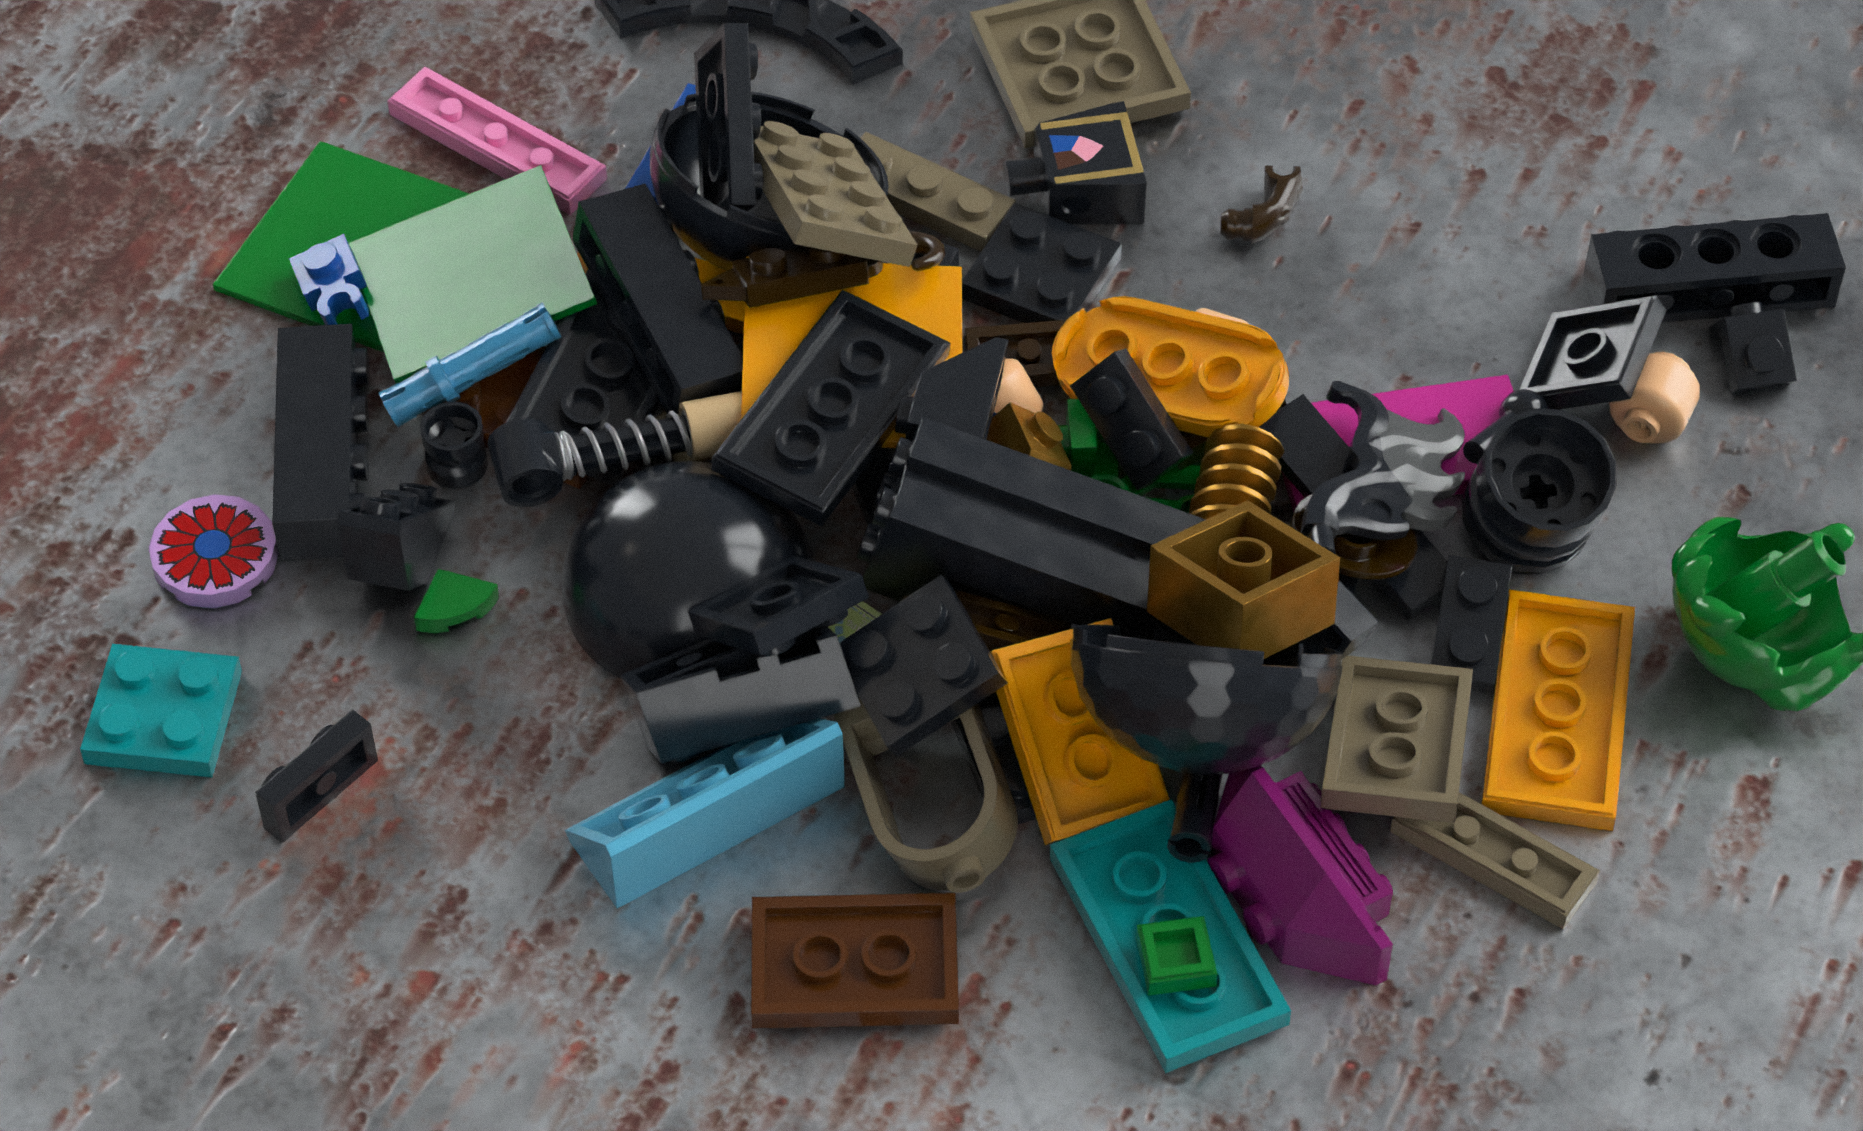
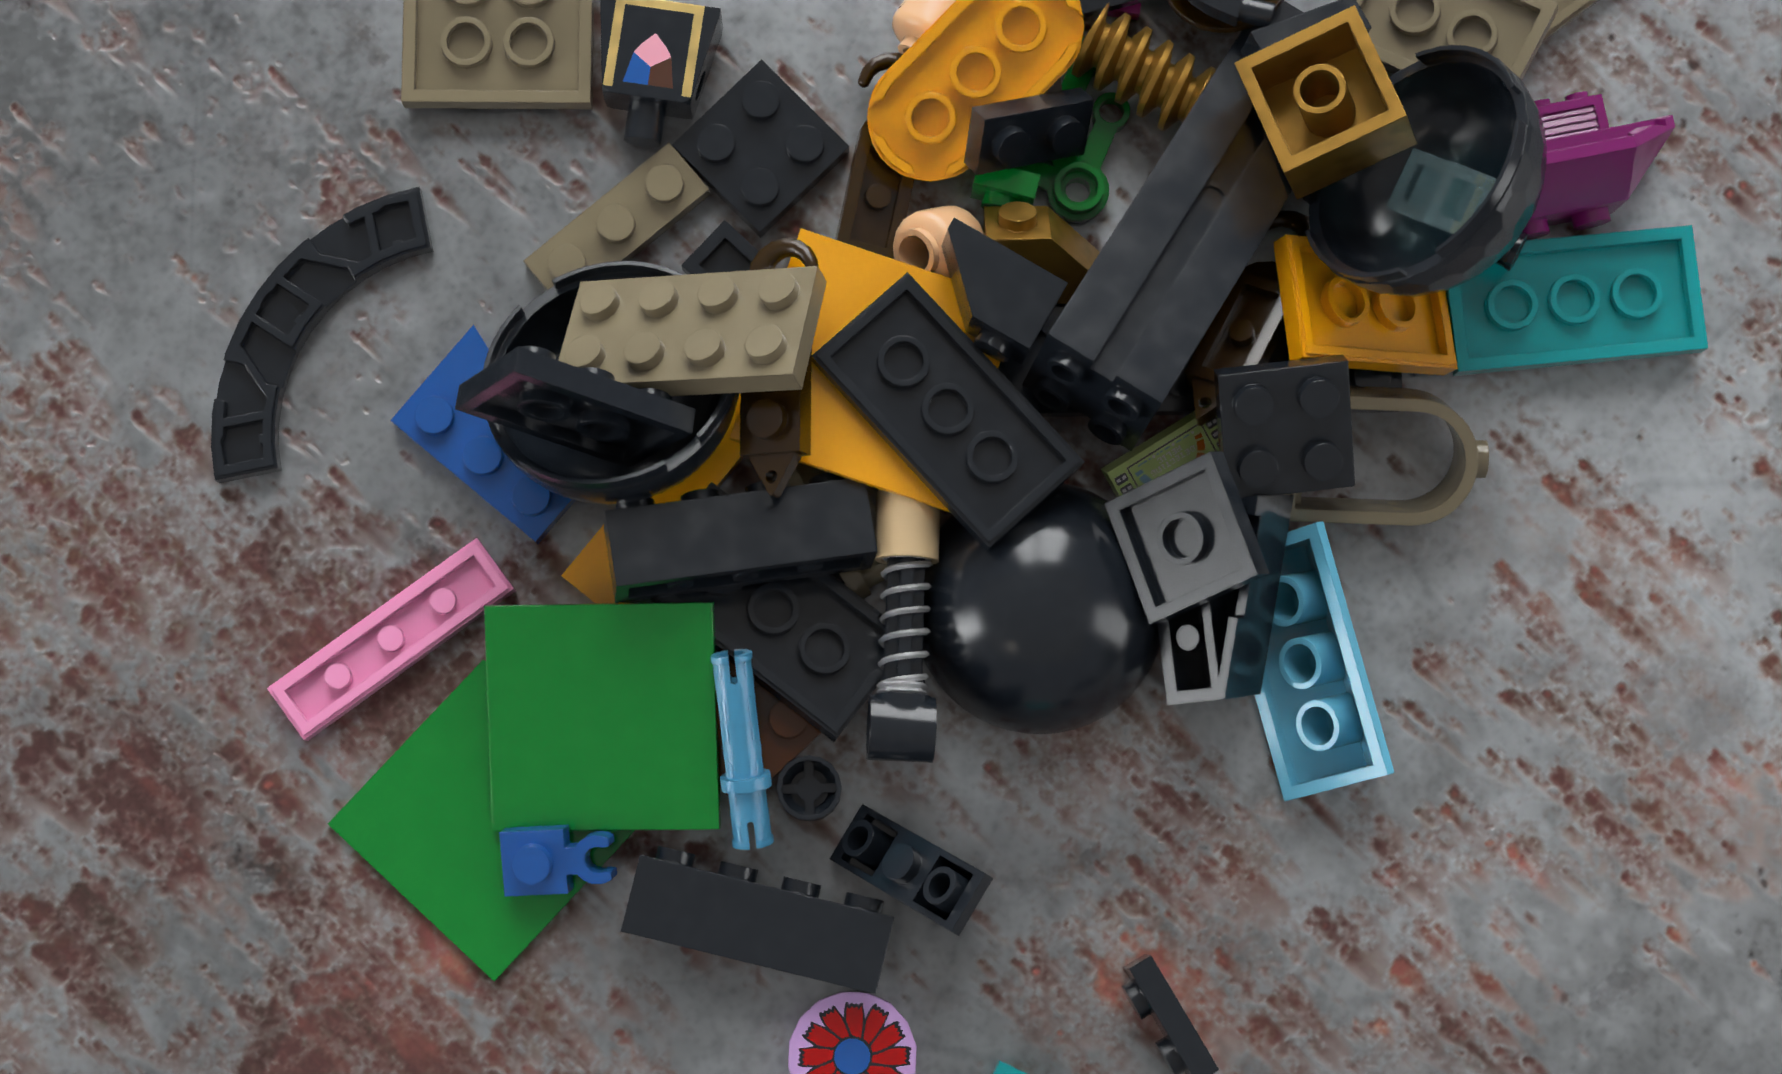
camera: 80 degrees left, 30 degrees up
green tile [414,568,499,633] -> none
reddish brown plate [751,893,959,1029] -> none
green tile [1136,916,1217,996] -> none

